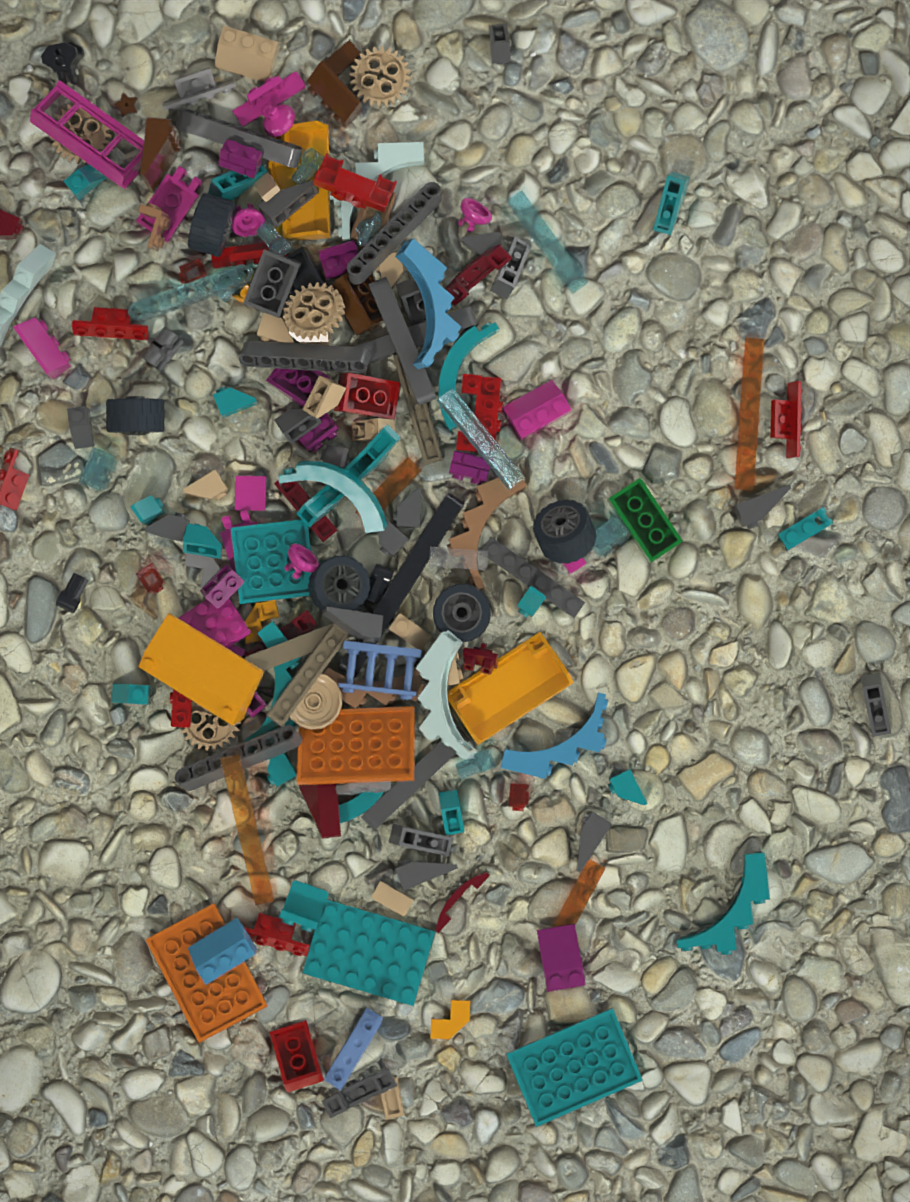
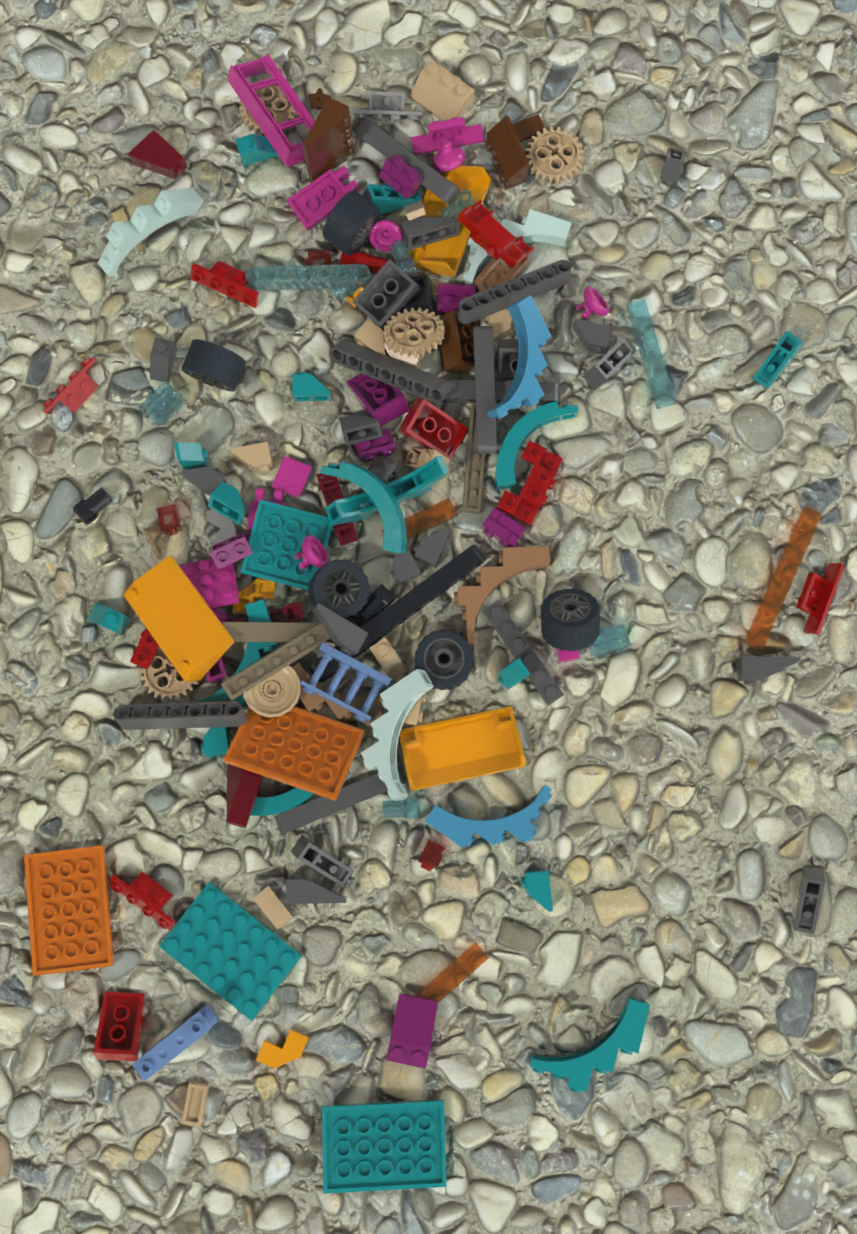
camera: 20 degrees right, 5 degrees down
dark pink slope [13,317,72,379] -> none
black hinge [41,42,84,85] -> none
medium nougat bracket [138,203,170,252] -> none
dark grey pin [142,326,184,372] -> none
dark azure slope [188,917,258,985] -> none
clear orange tile [220,754,274,905] -> none
teal bracket [279,880,329,932] -> none
tan slope [303,375,346,418] -> none
dark grey slope [322,1068,398,1119] -> none
light grey tile [336,782,391,795] -> none
clear light blue piece [355,212,382,247] -> none
clear tile [429,547,488,571] -> none
dark red slope [436,872,490,933] -> none
clear light blue plate [437,388,525,490] -> none
teal slope [438,790,465,835] -> none
dark red slope [445,244,512,306] -> none
dark red hips [463,643,498,675] -> none
dark pink slope [502,380,572,440] -> none
dark grey slope [576,811,612,873] -> none
green brick [607,477,683,564] -> none
teal plate [778,507,834,551] -> none

